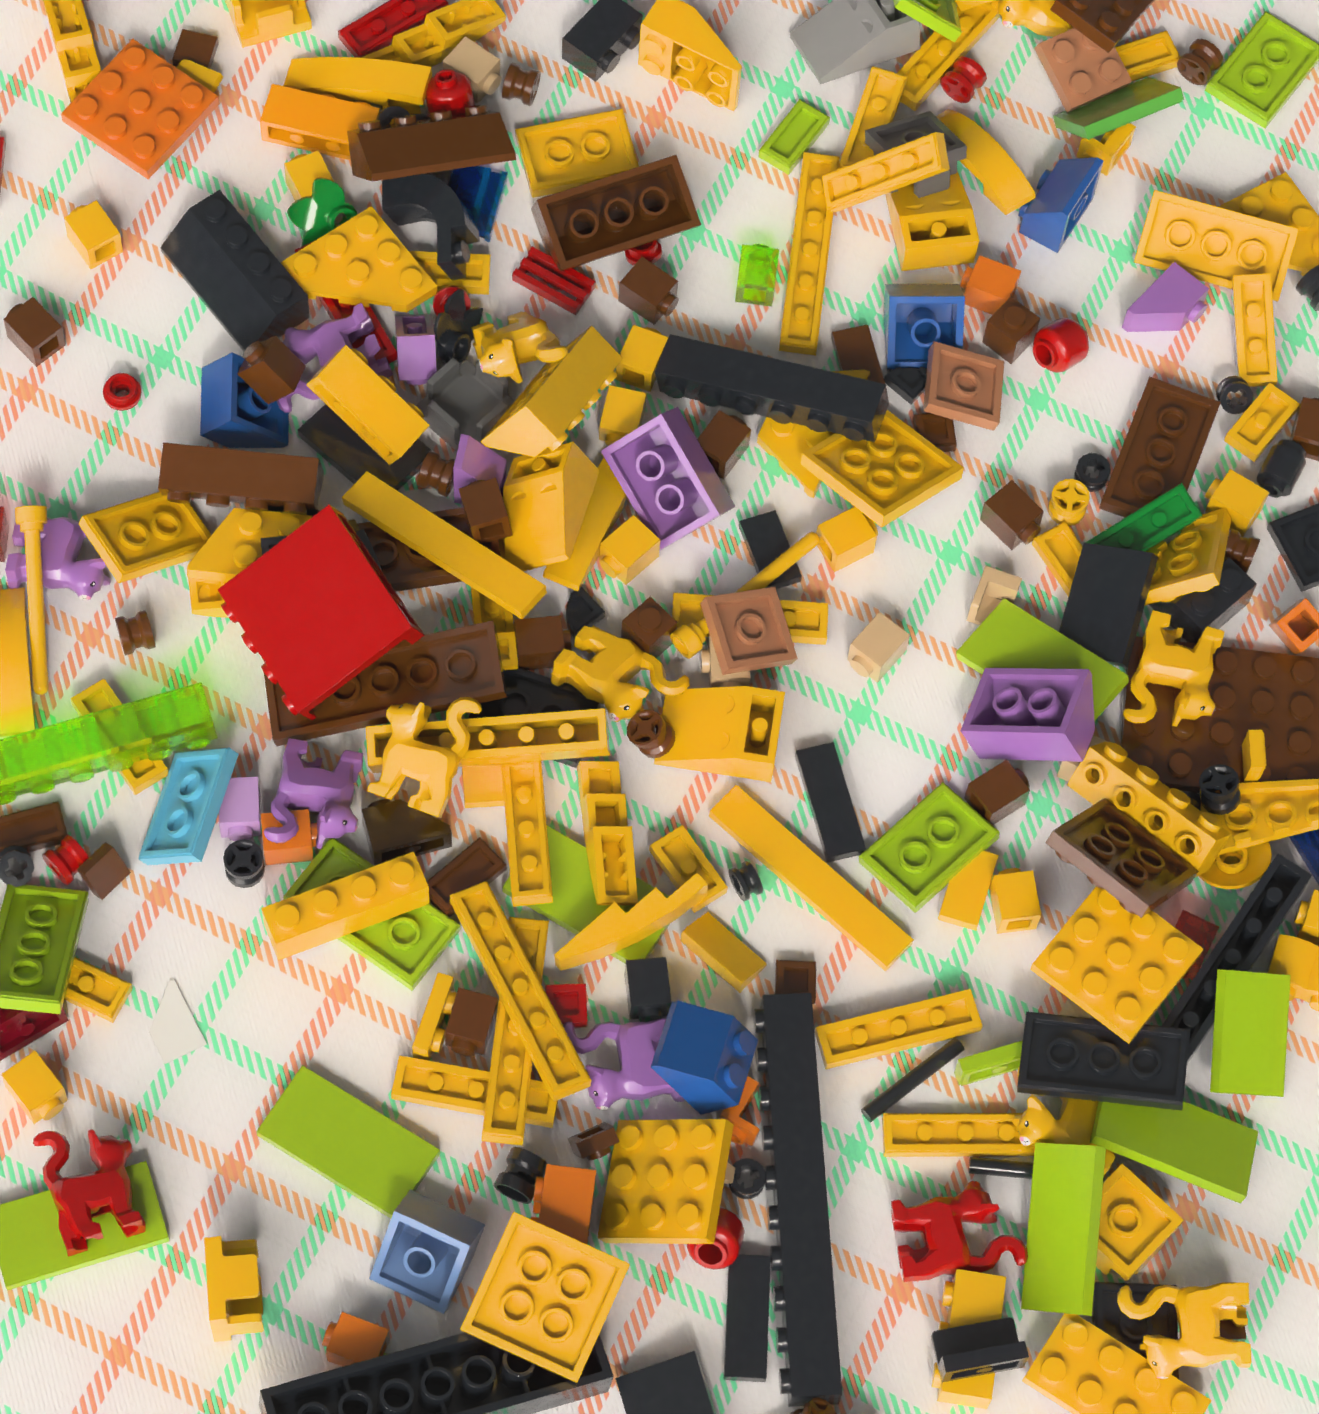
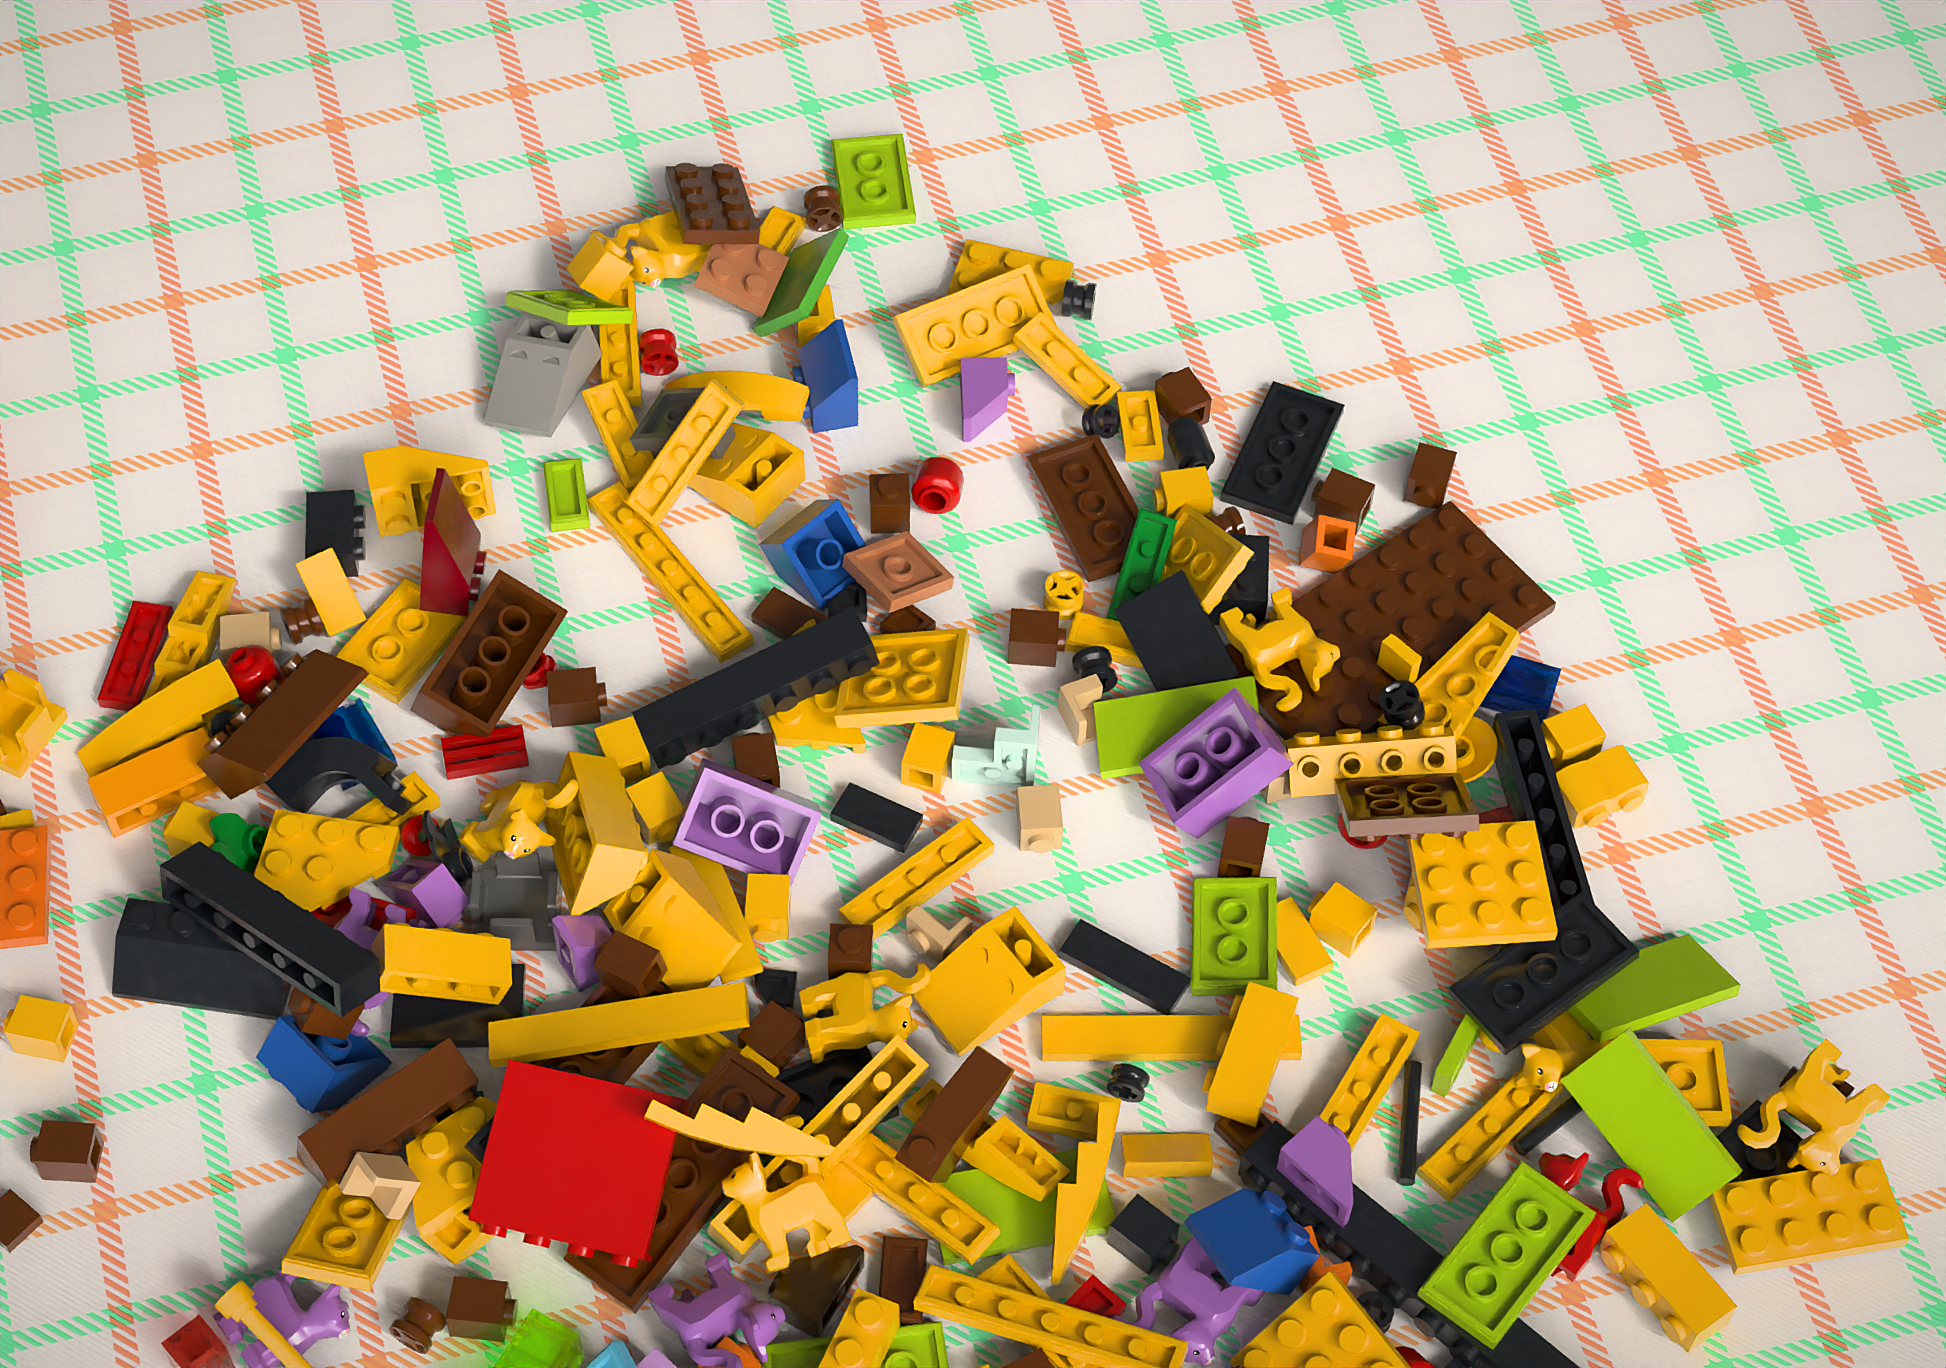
camera: 40 degrees left, 10 degrees down
red plate [103,373,142,411] -> none
reddish brown wheel [417,451,455,497] -> none
reddish brown wheel [627,709,675,758] -> none
yellow piece [670,532,820,659] -> none
nougat plate [700,587,798,675] -> none
clear neon green brick [735,244,779,307] -> none
black panel [931,1317,1029,1383] -> none
orange brick [960,255,1021,315] -> none
black bush [1074,453,1111,492] -> none
lime tile [1210,969,1291,1097] -> none
none -> black brick [160,841,381,1018]
none -> yellow tile [295,548,367,638]
none -> tan panel [339,1151,421,1219]
none -> dark red slope [419,468,487,617]
none -> reddish brown brick [445,1276,518,1342]
none -> yellow slope [644,1100,835,1157]
none -> reddish brown slope [894,1046,1015,1183]
none -> light aqua panel [952,704,1041,787]
none -> black wheel [1072,646,1118,694]
none -> yellow brick [1202,981,1299,1127]
none -> medium lavender slope [1276,1115,1353,1228]
none -> lime tile [1417,1160,1596,1350]

